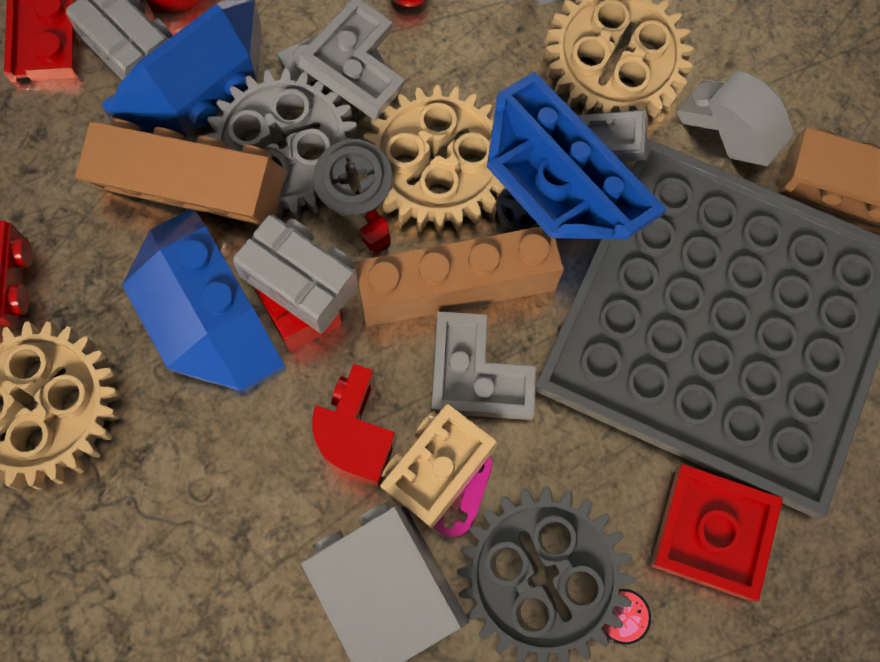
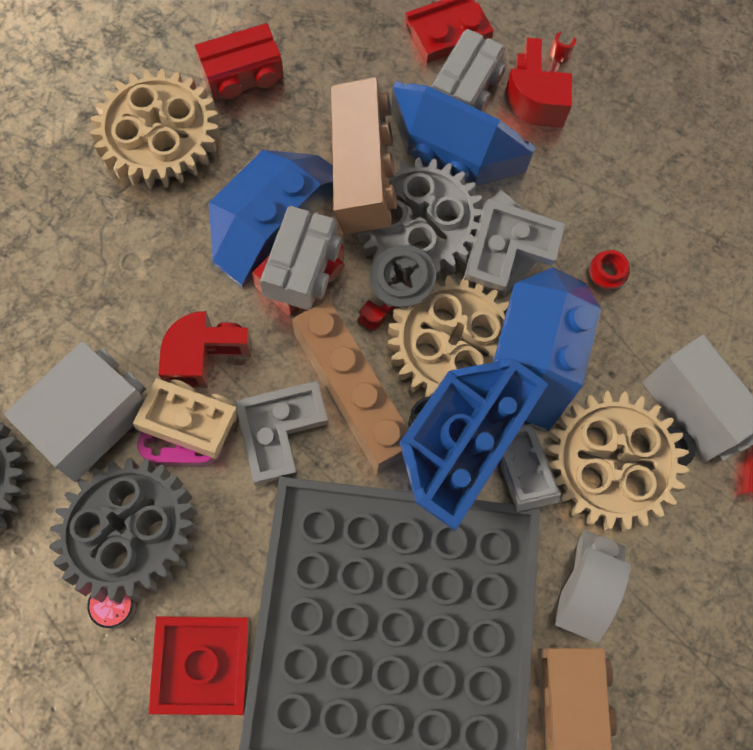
camera: 70 degrees right, 0 degrees up
none -> blue wedge [494,267,601,432]

